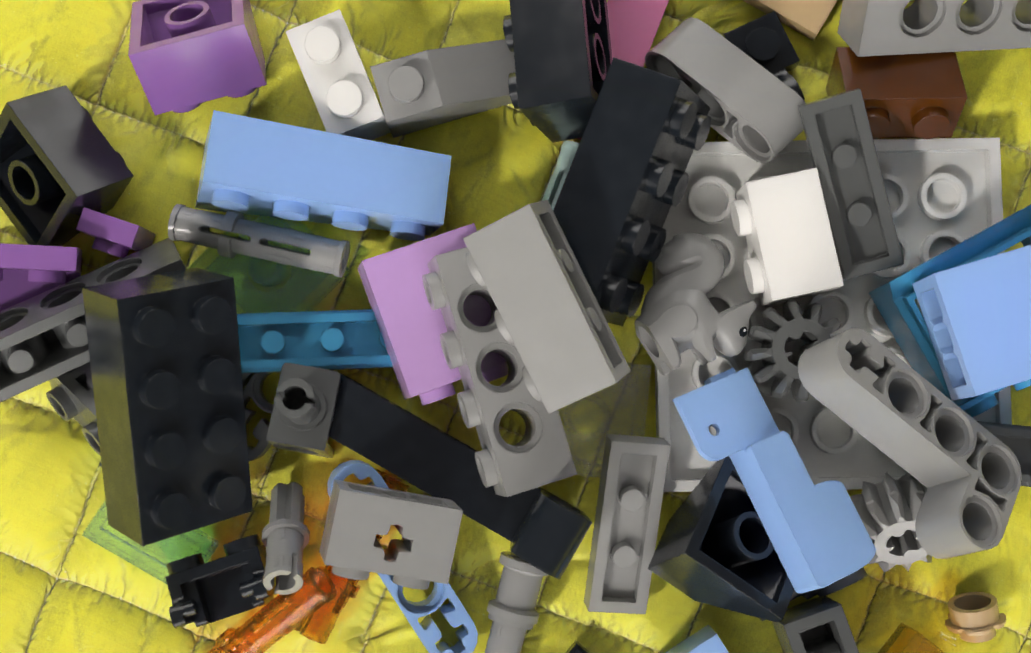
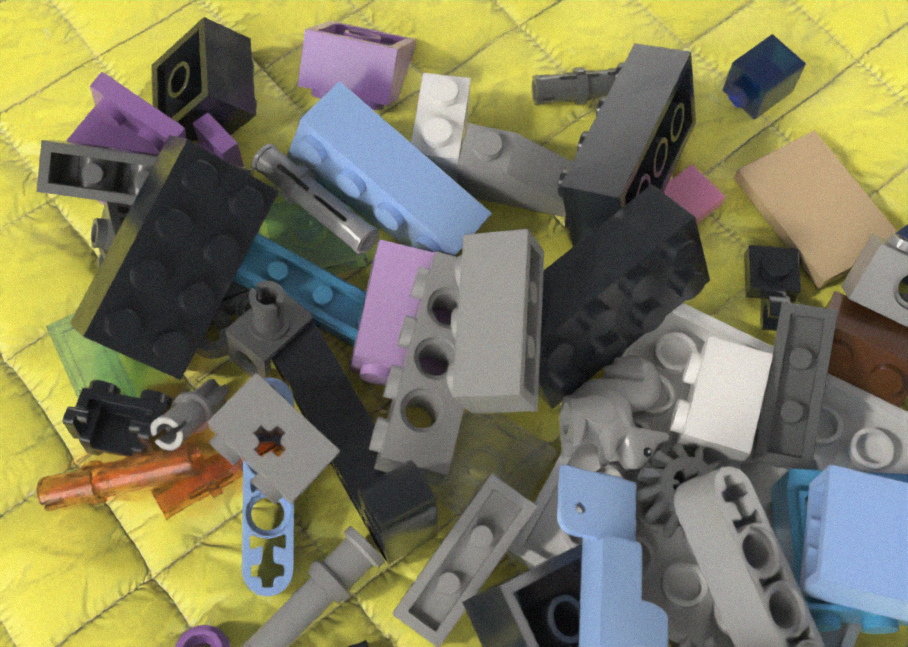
camera: 25 degrees right, 20 degrees down
light grey beam [645,17,805,164] -> none

